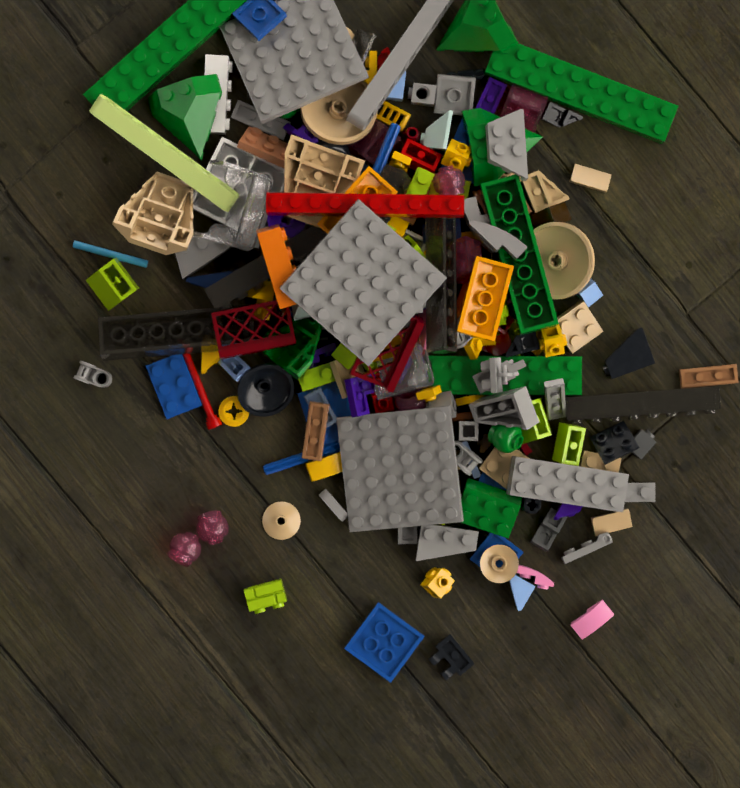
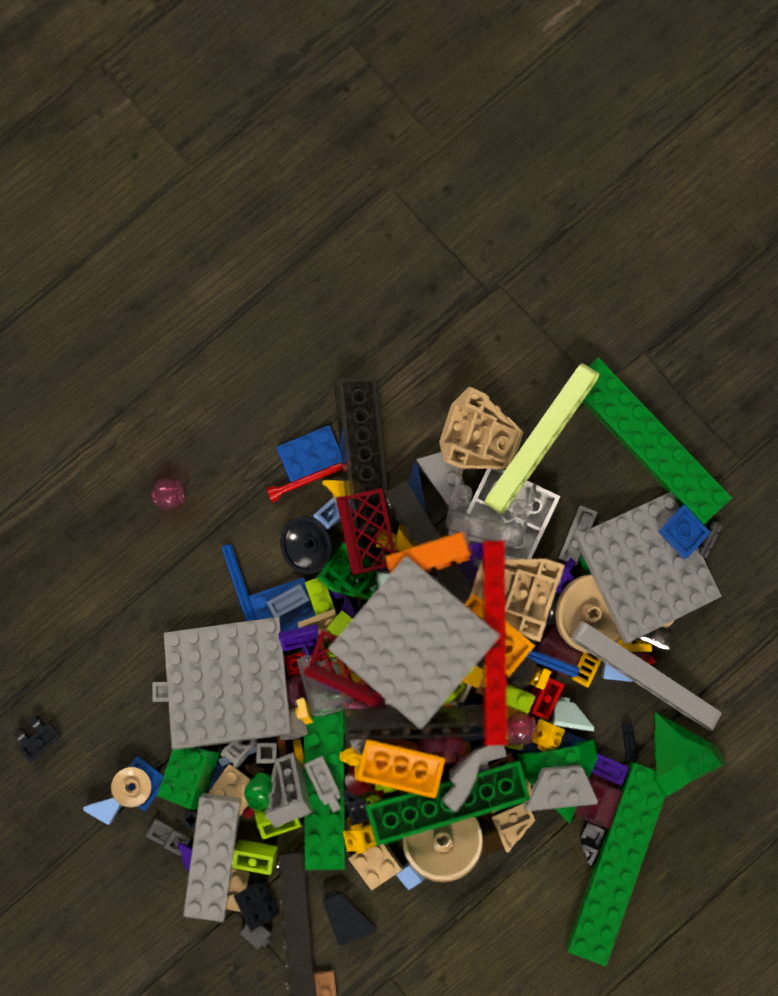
camera: 85 degrees right, 5 degrees down
dark azure bar [73,240,148,268] -> none
light grey piece [73,360,112,388] -> none
lime slope [86,257,139,311] -> none
green wedge [148,74,222,160] -> none
clear pink piece [168,532,202,567] -> none
white brick [204,55,233,135] -> none
yellow gear [219,396,249,427] -> none
nougat plate [237,126,288,168] -> none
lime brick [244,579,287,614] -> none
tan dish [262,502,301,540] -> none
medium nougat tile [302,401,330,461] -> none
yellow slope [306,451,343,482] -> none
light grey beam [319,489,348,522] -> none
blue plate [344,602,425,683] -> none
dark red cone [402,127,421,143] -> none
light grey brick [408,83,436,107] -> none
light grey wedge [415,524,479,561] -> none
yellow brick [420,567,455,599] -> none
light grey plate [434,74,476,115] -> none
light grey hips [481,357,513,393] -> none
bright pink slope [517,565,554,589] -> none
light grey tile [544,378,567,420] -> none
light grey hinge [561,532,613,564] -> none
tan slope [569,164,611,193] -> none
bright pink slope [570,600,614,640] -> none
tan slope [591,508,632,536] -> none
light grey plate [625,482,655,502] -> none

